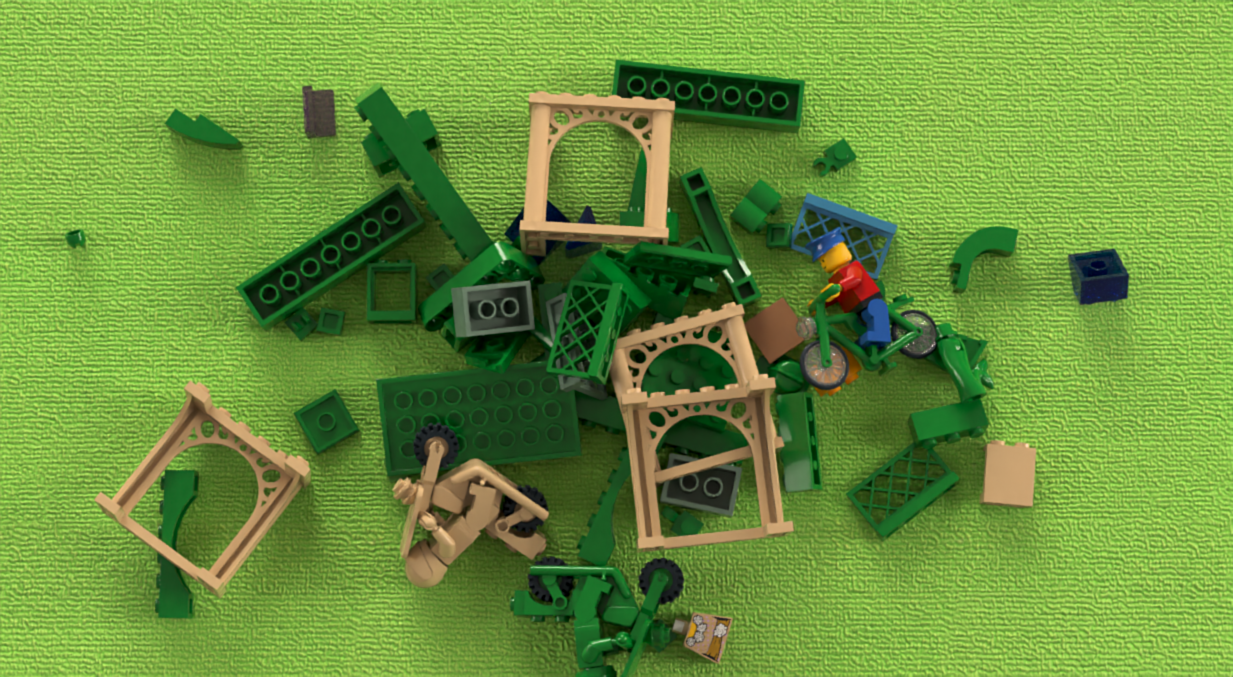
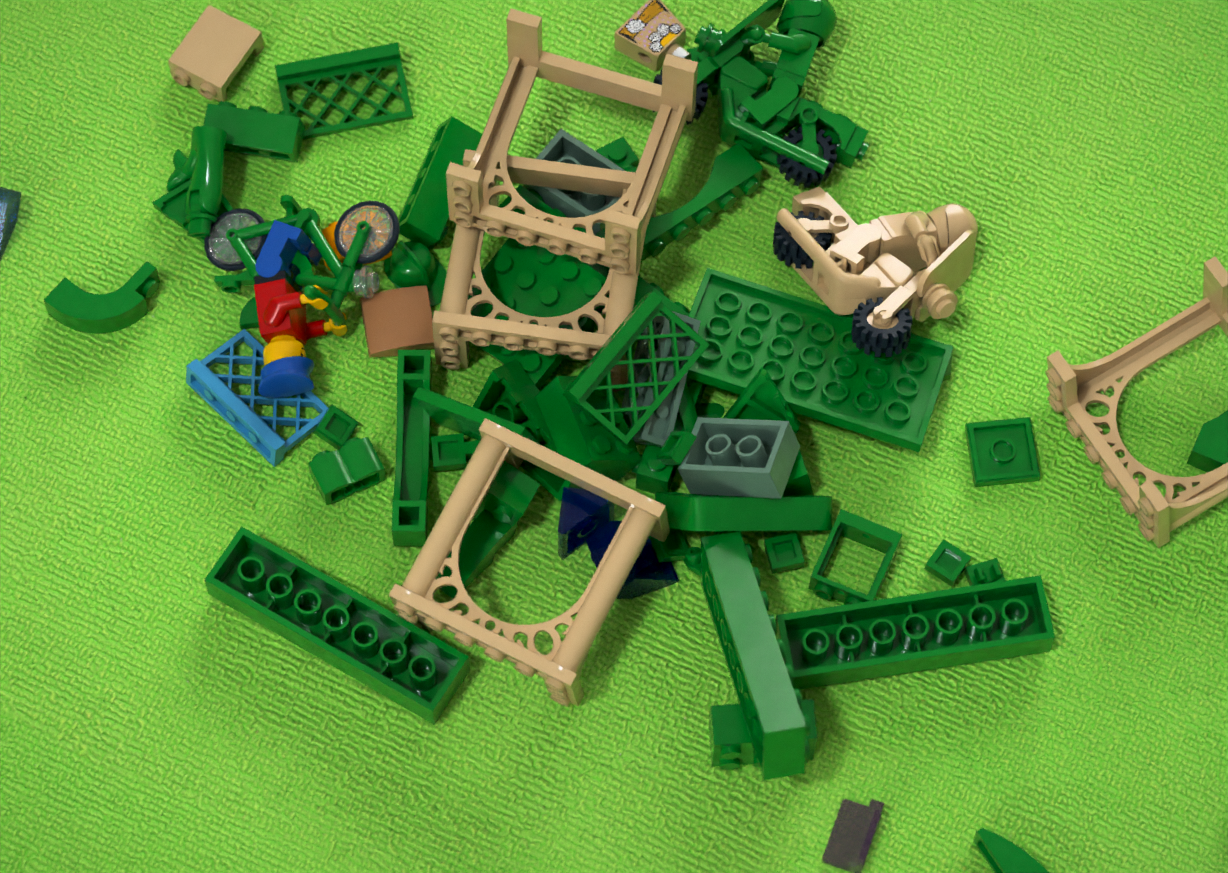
camera: 155 degrees left, 15 degrees down
green plate [692,276,719,299] -> none
green plate [812,138,857,177] -> none
none -> green tile [656,431,697,465]

